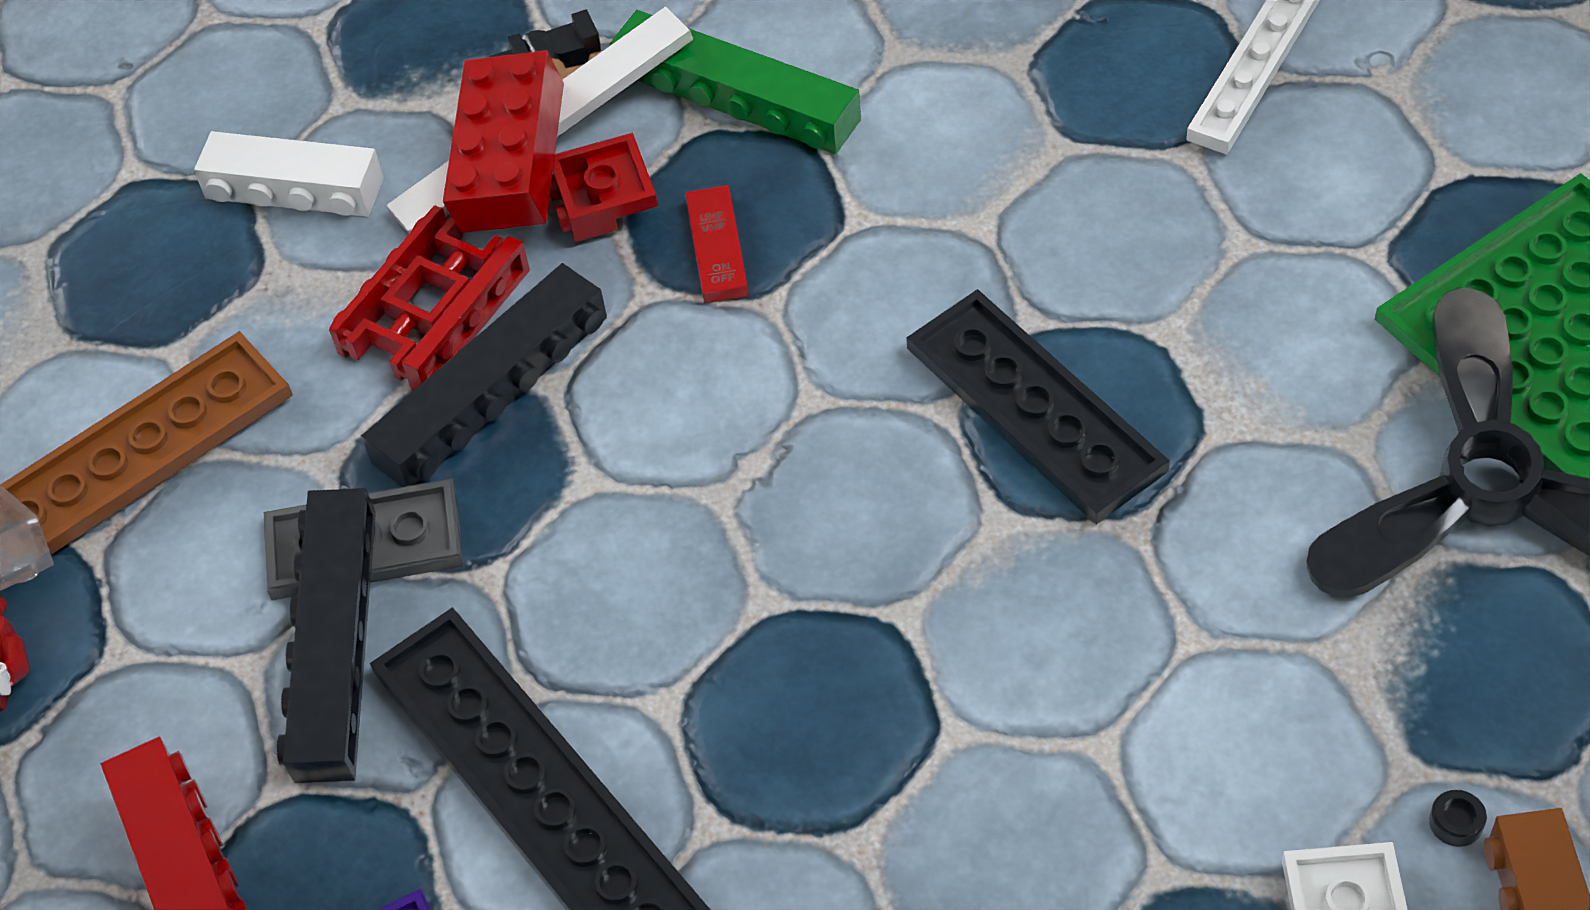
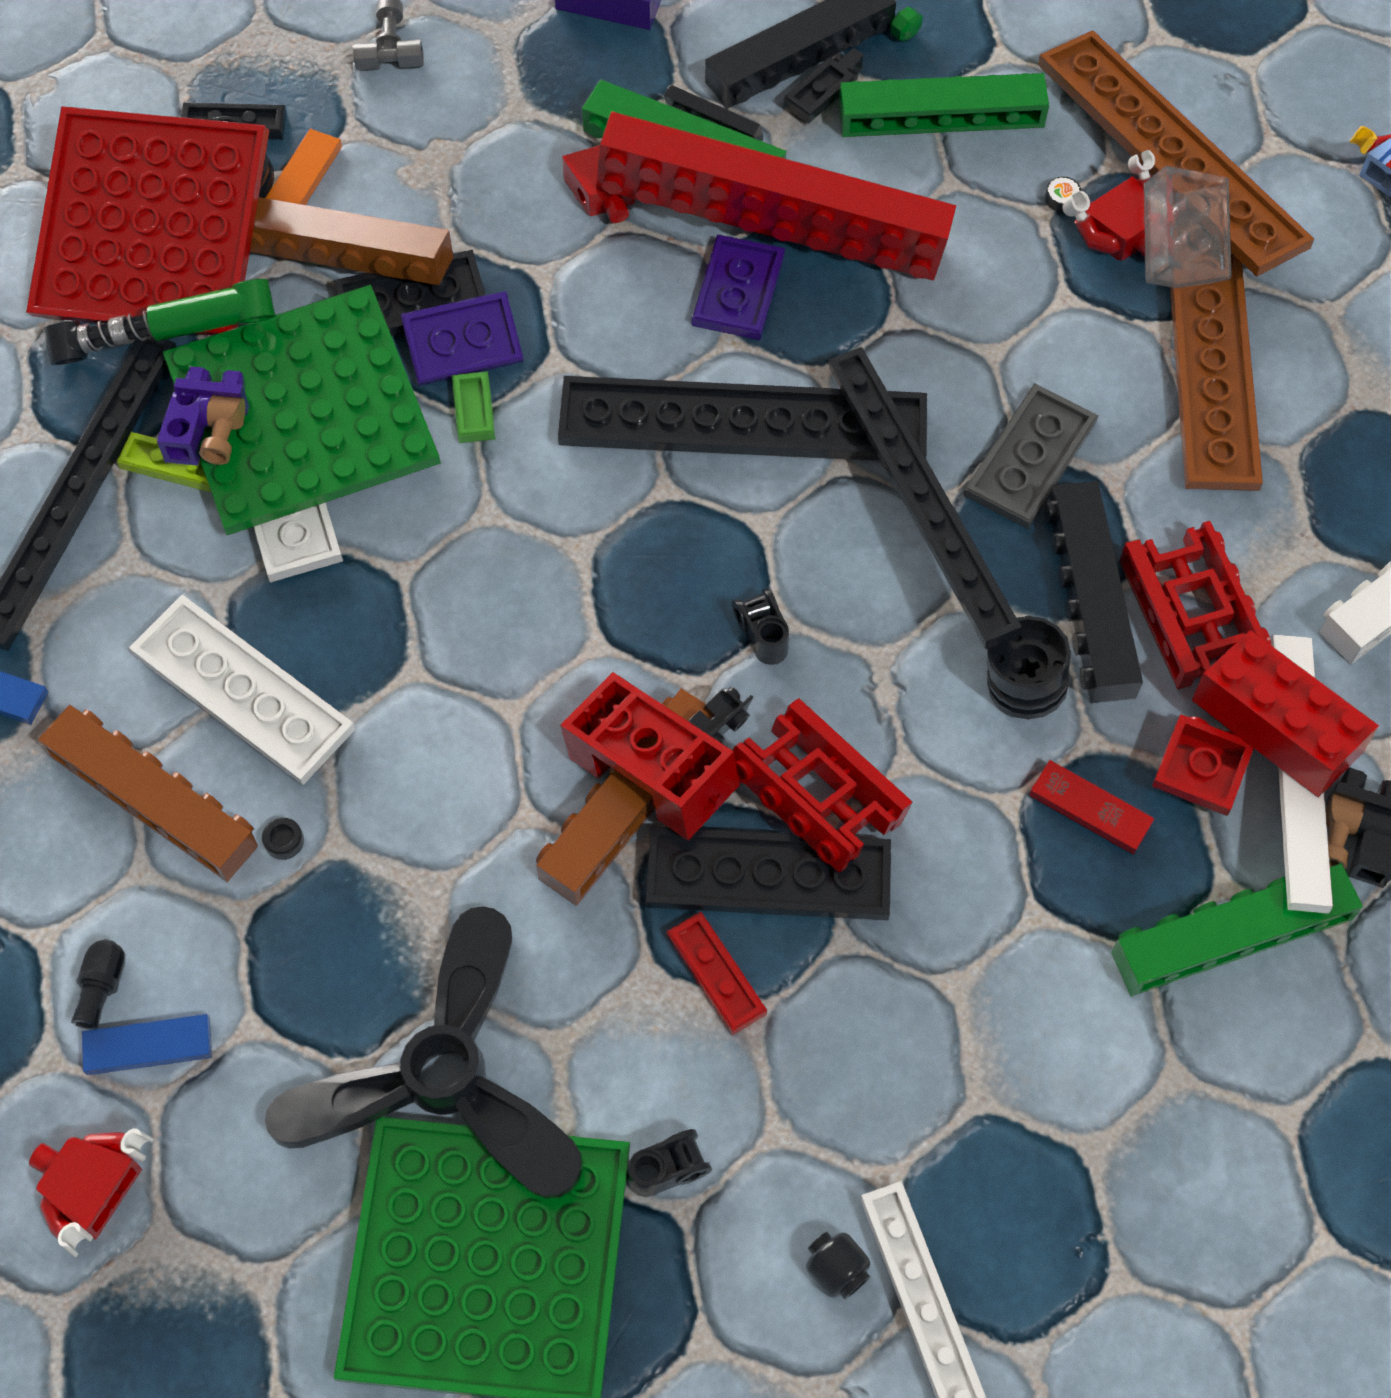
camera: 125 degrees right, 10 degrees up
black brick [277,488,376,783] -> none
none -> dark orange brick [536,688,712,906]
none -> red plate [560,672,740,841]
none -> black piece [627,1129,712,1197]
none -> red tile [667,911,767,1036]
none -> black hinge [688,687,754,743]
none -> black piece [732,588,789,665]
none -> red fence [733,698,913,872]
none -> black head [806,1232,871,1300]
none -> black plate [828,347,1022,650]
none -> black wheel [987,616,1071,720]

